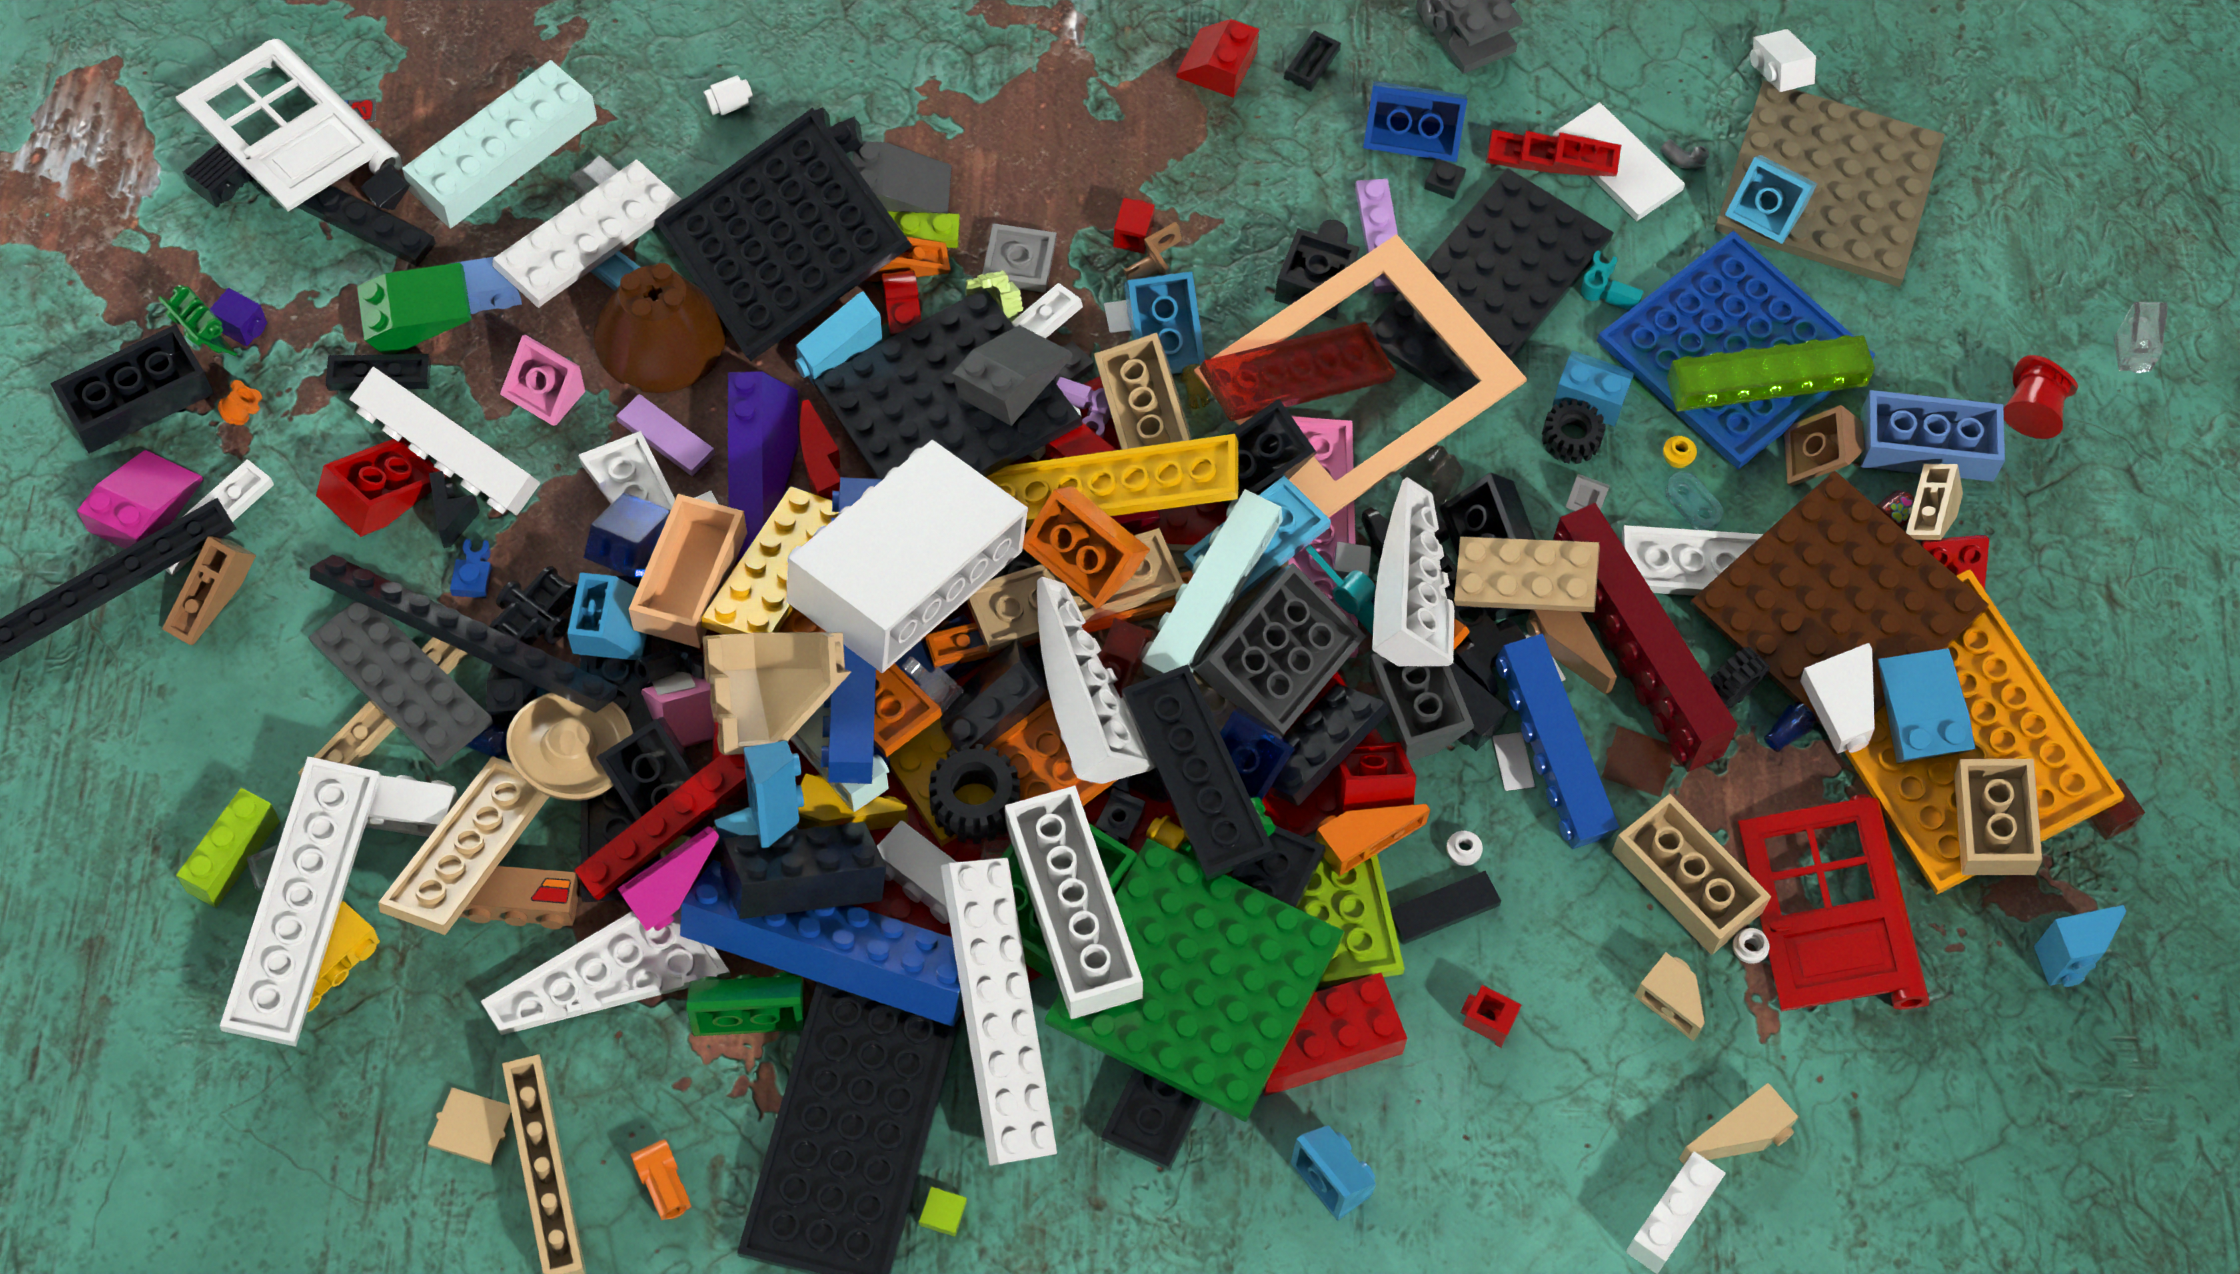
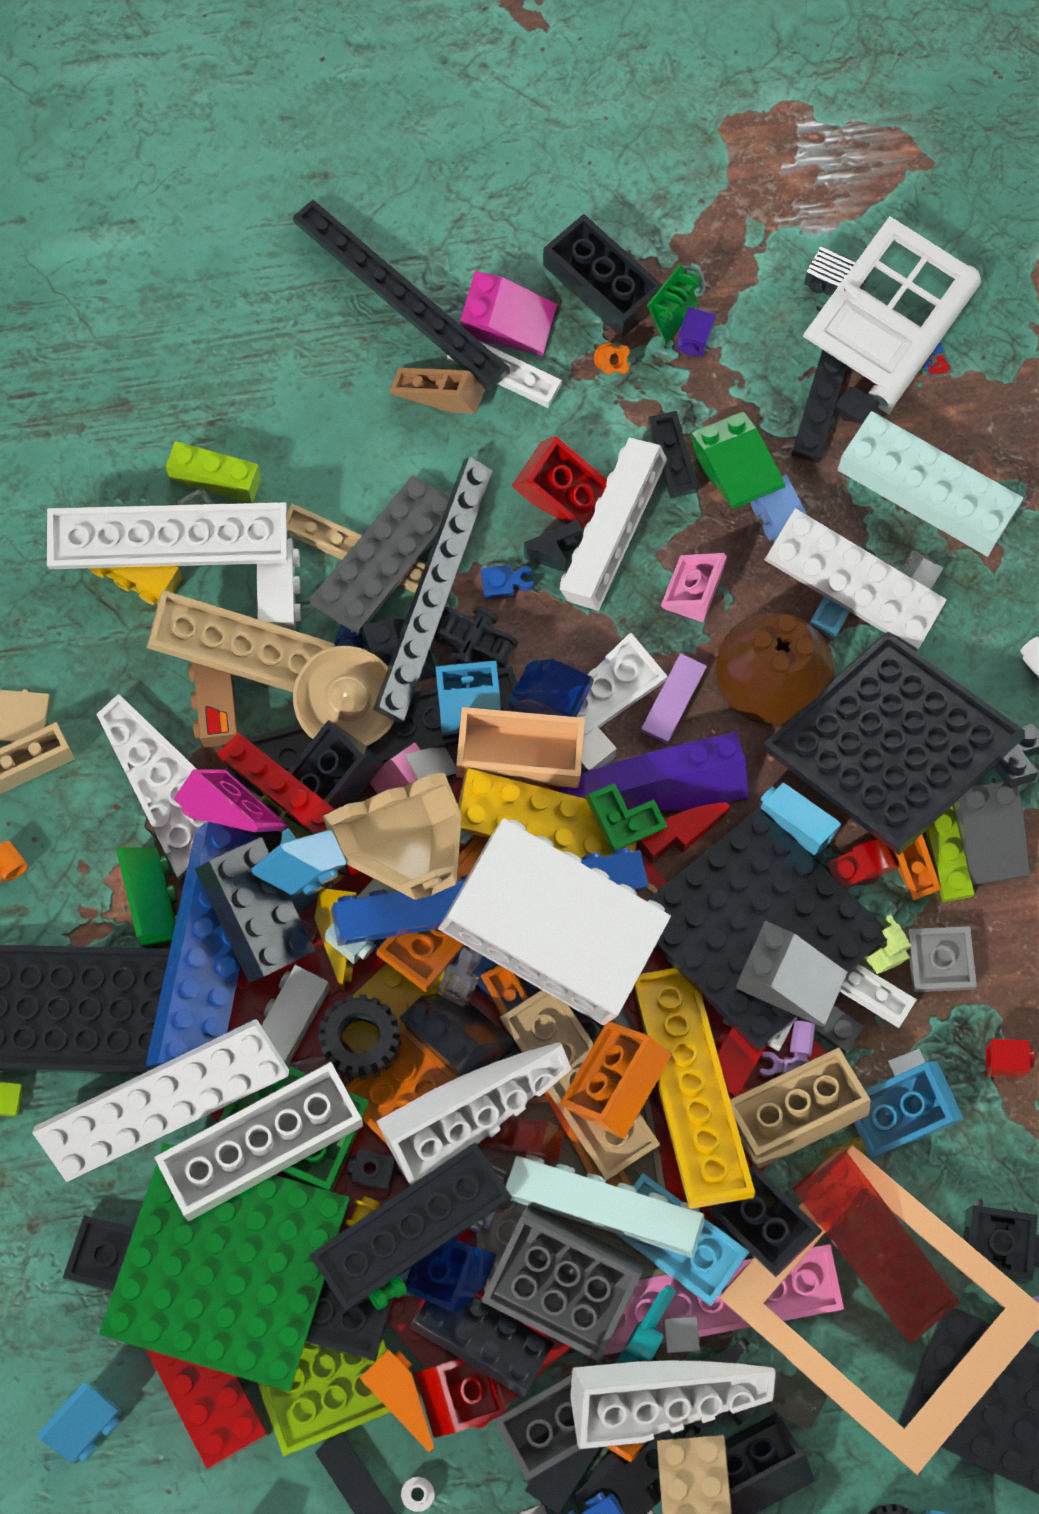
camera: 80 degrees right, 10 degrees up
black bar [634,642,705,683] -> none
medium nougat bracket [1123,222,1182,280] -> none
none -> green plate [585,783,667,853]

